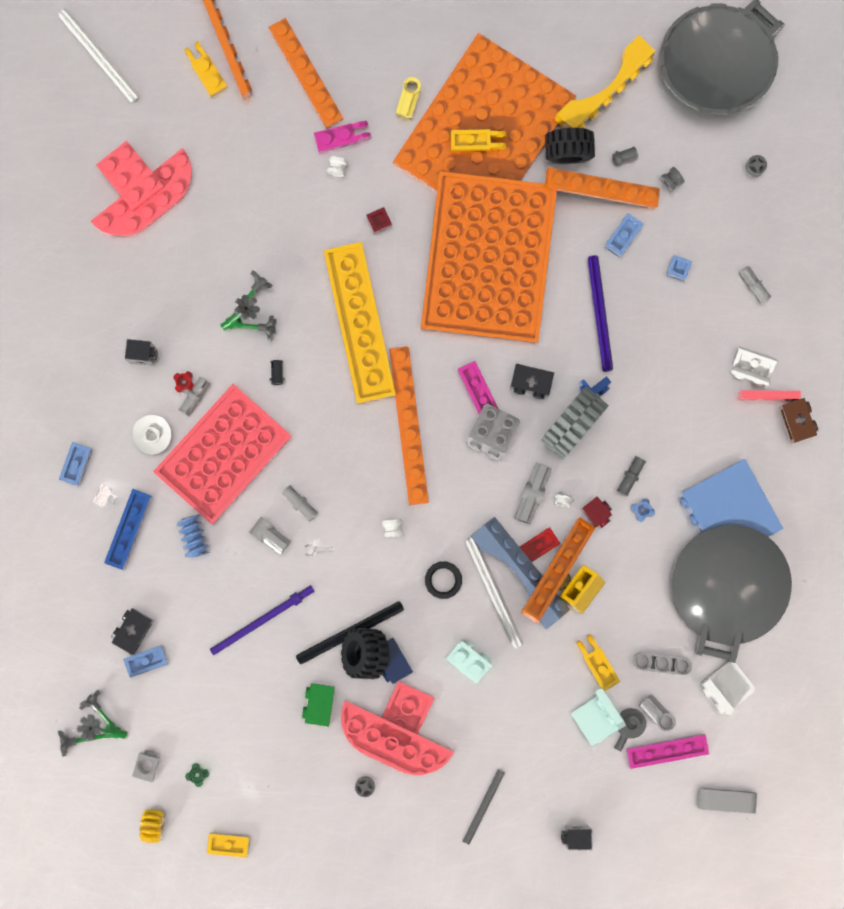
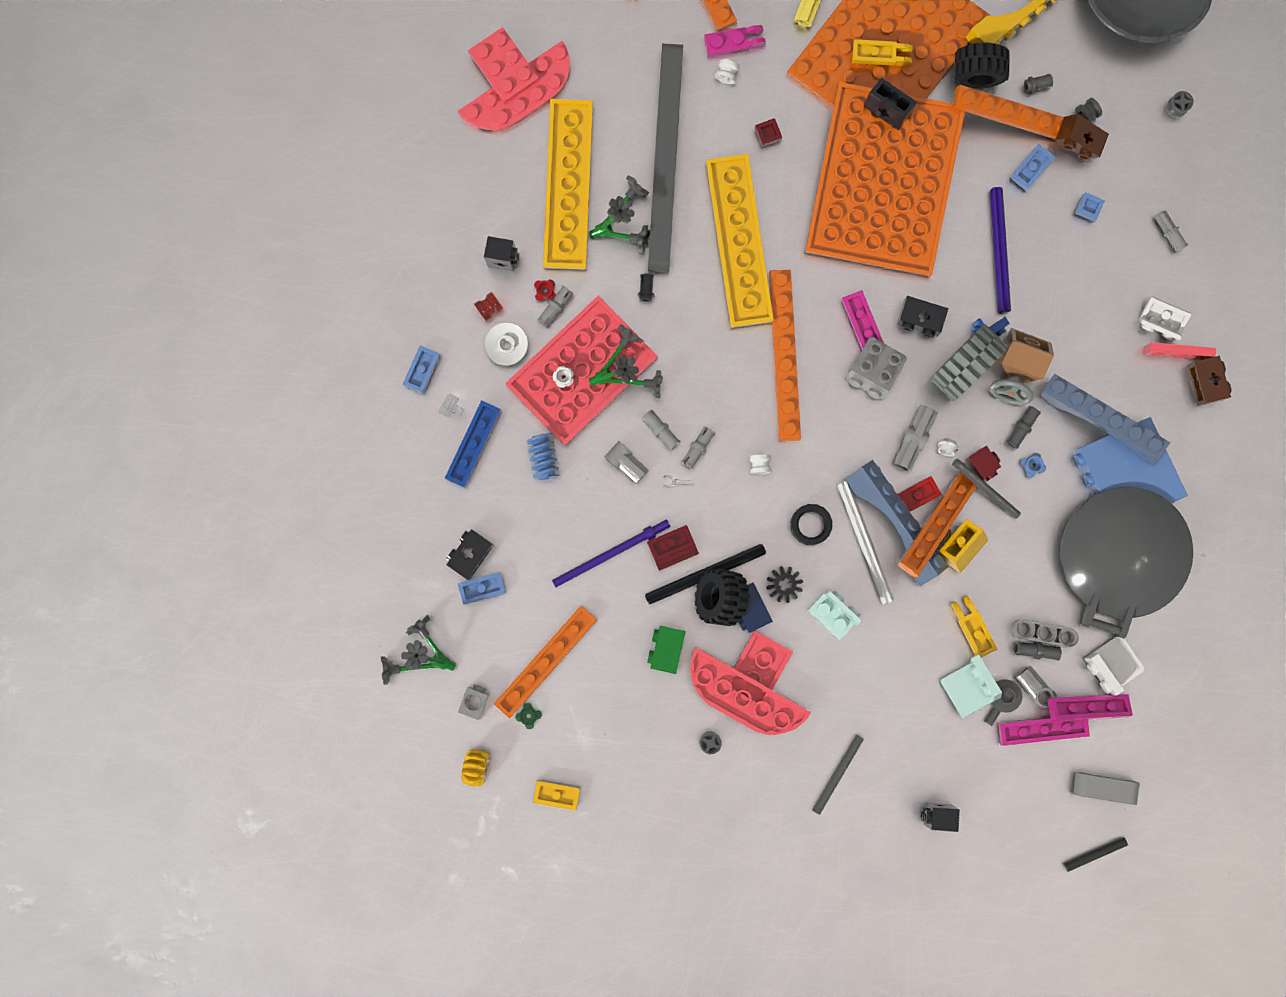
camera: 10 degrees right, 0 degrees up
none -> clear red wheel [474,292,503,321]
none -> orange plate [494,606,597,719]
none -> yellow plate [543,99,593,270]
none -> white plate [553,366,574,388]
none -> dark grey plant [589,324,663,399]
none -> dark red plate [647,525,699,571]
none -> dark grey beam [648,43,683,272]
none -> light grey pin [681,426,715,470]
none -> black gear [766,566,803,603]
none -> black brick [863,77,917,131]
none -> dark grey bar [952,458,1021,519]
none -> medium nougat piece [990,328,1054,405]
none -> dark grey pin [1014,641,1062,661]
none -> sand blue arch [1041,373,1171,466]
none -> dark pink plate [1047,694,1133,722]
none -> reddish brown brick [1055,114,1109,160]
none -> pearl dark grey bar [1064,838,1128,872]

